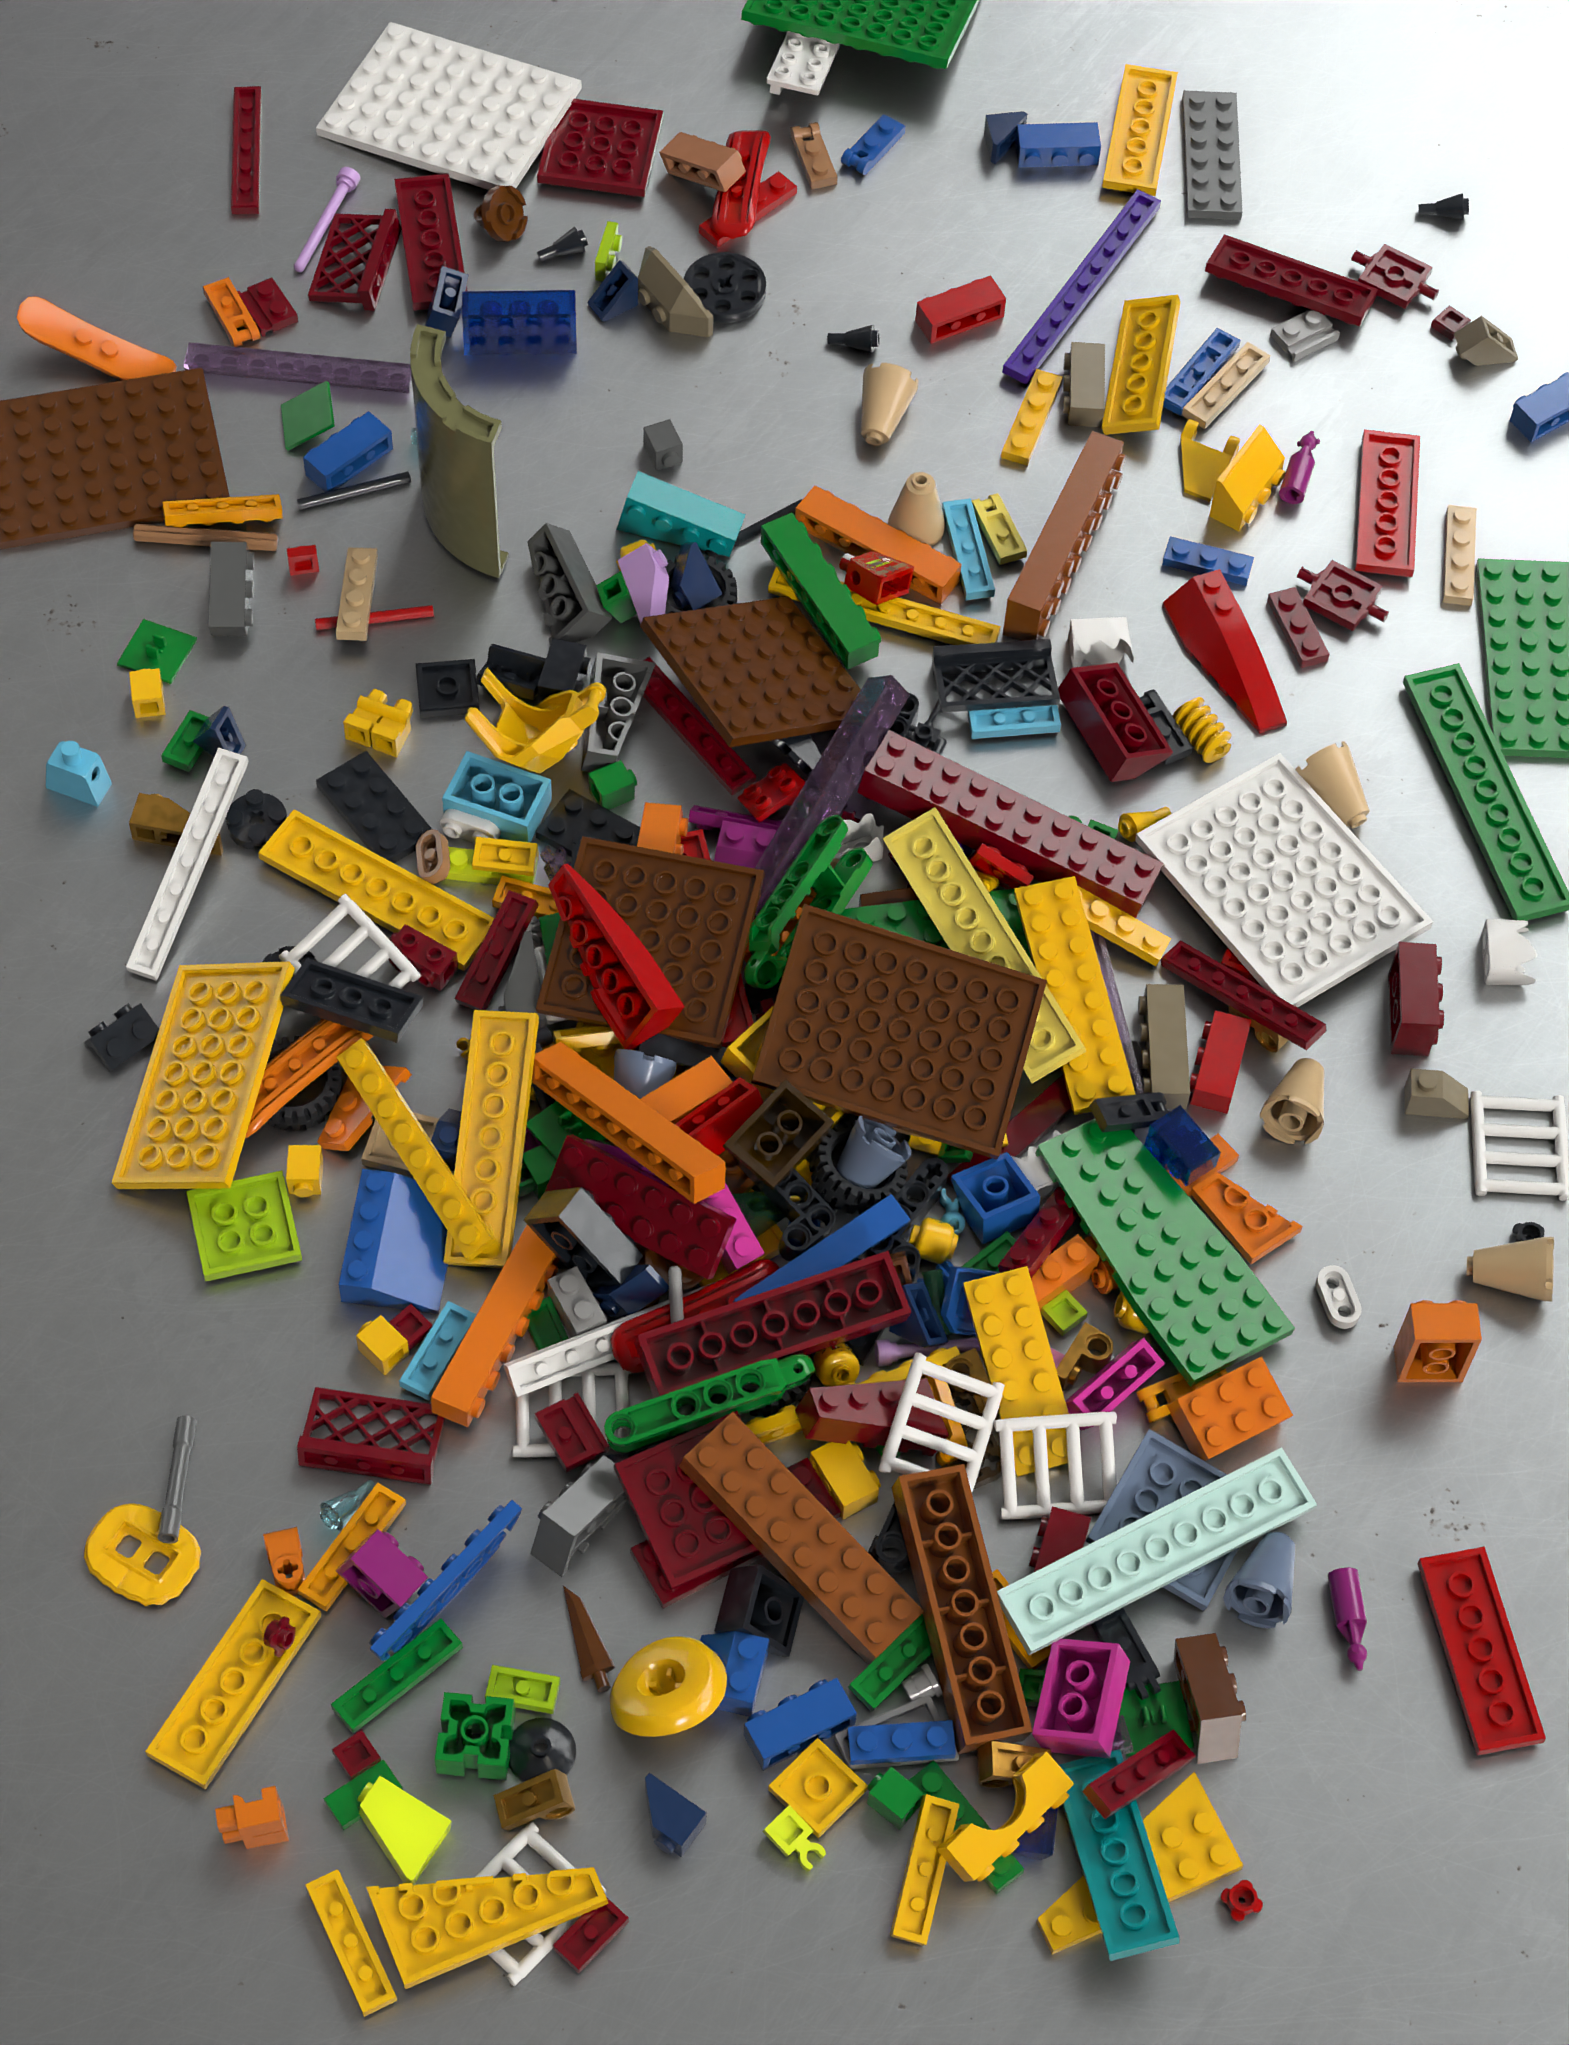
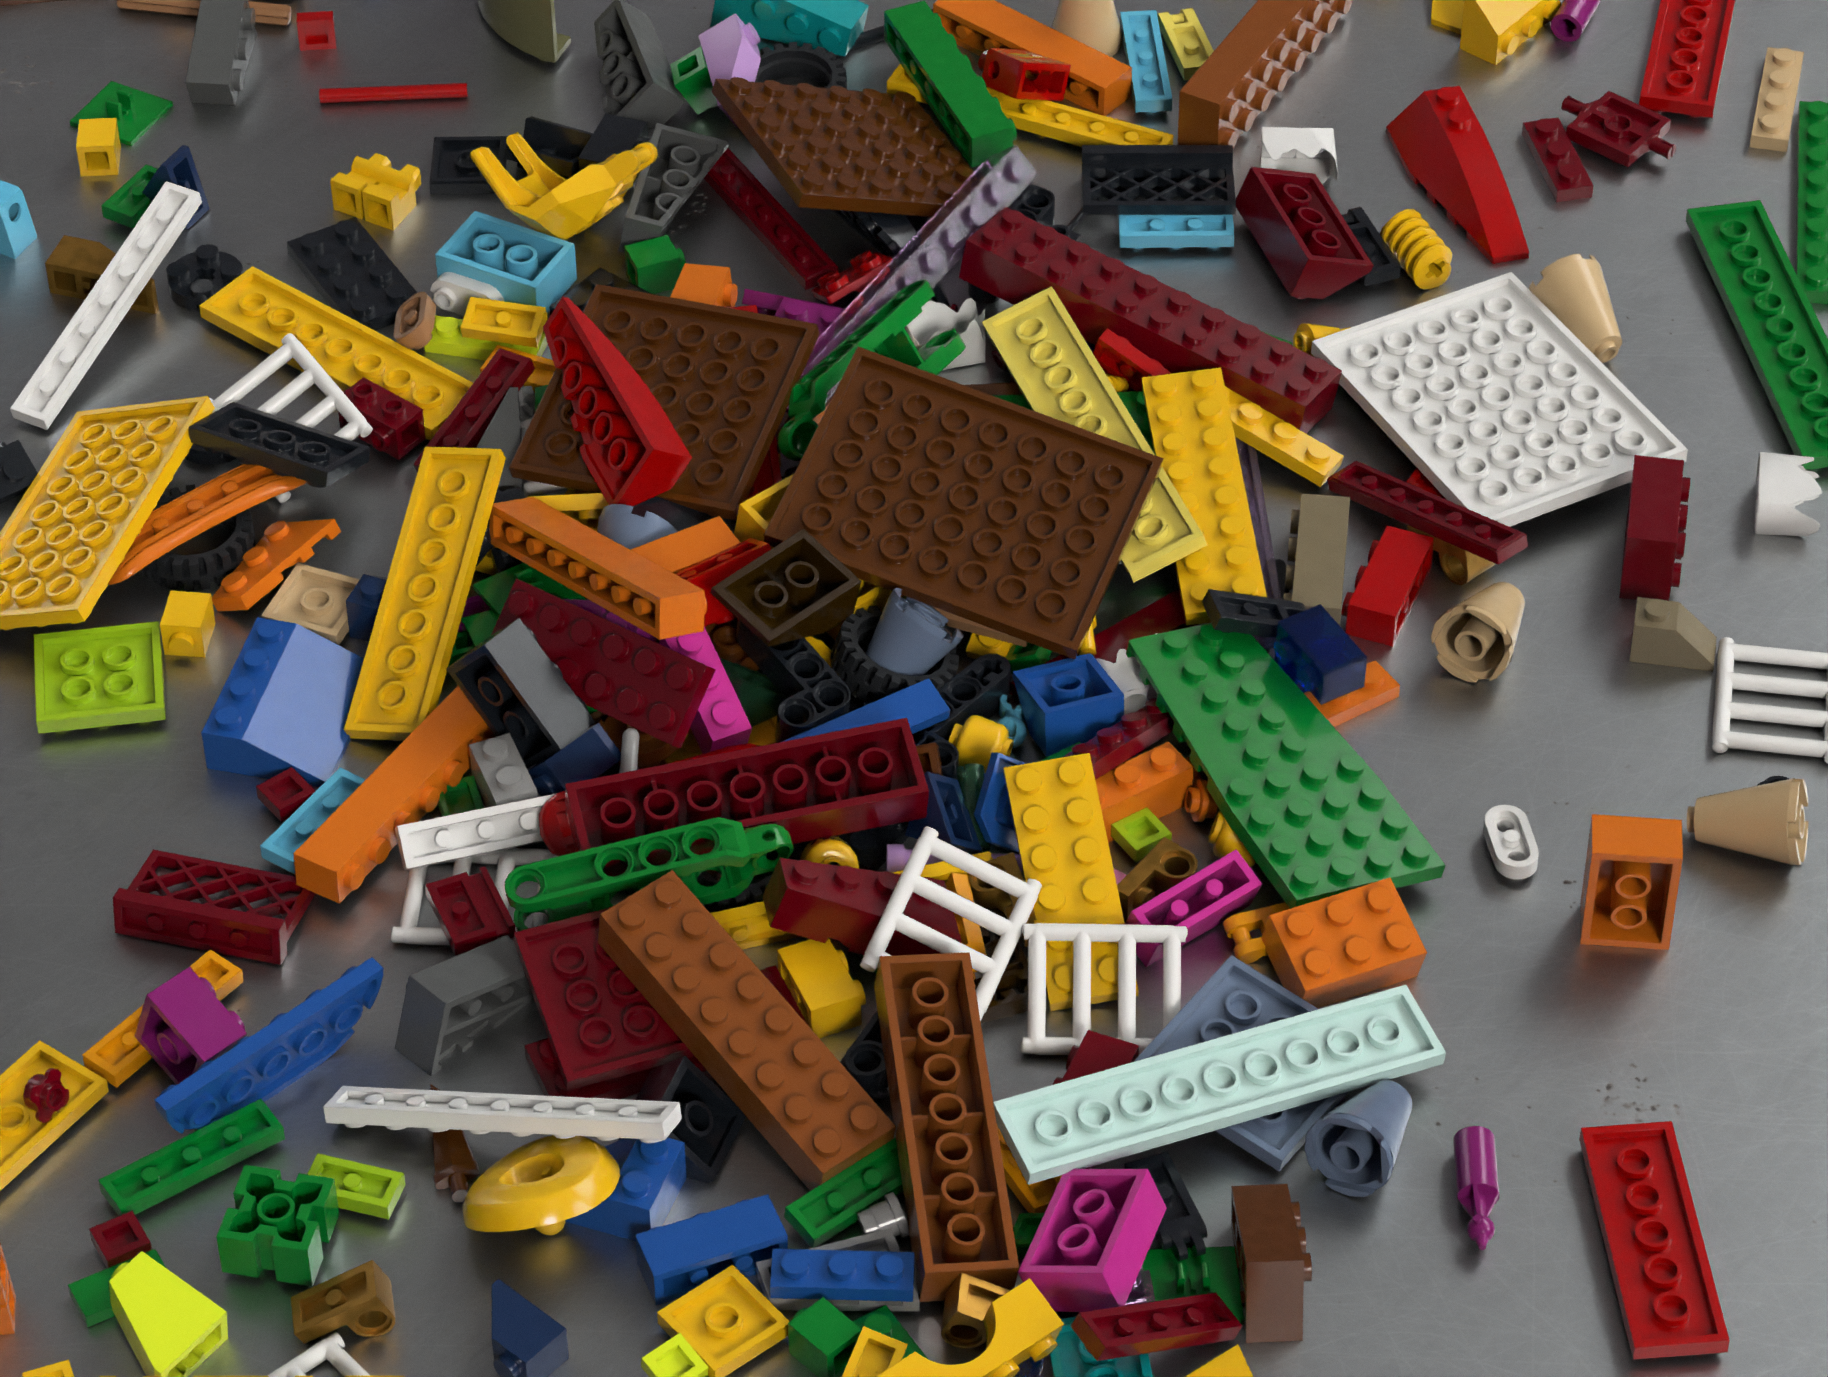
camera: 10 degrees right, 15 degrees down
orange piece [263,1527,306,1597] -> none
clear light blue cone [320,1479,376,1531] -> none
tan plate [336,547,378,641] -> none
yellow plate [336,1038,496,1261] -> none
yellow brick [356,1315,409,1376] -> none
black dish [509,1718,576,1782] -> none
dark blue slope [670,542,722,611] -> none
plate [1162,536,1254,586] -> none
orange wing [1190,1172,1303,1265] -> none
none -> white plate [323,1086,682,1143]

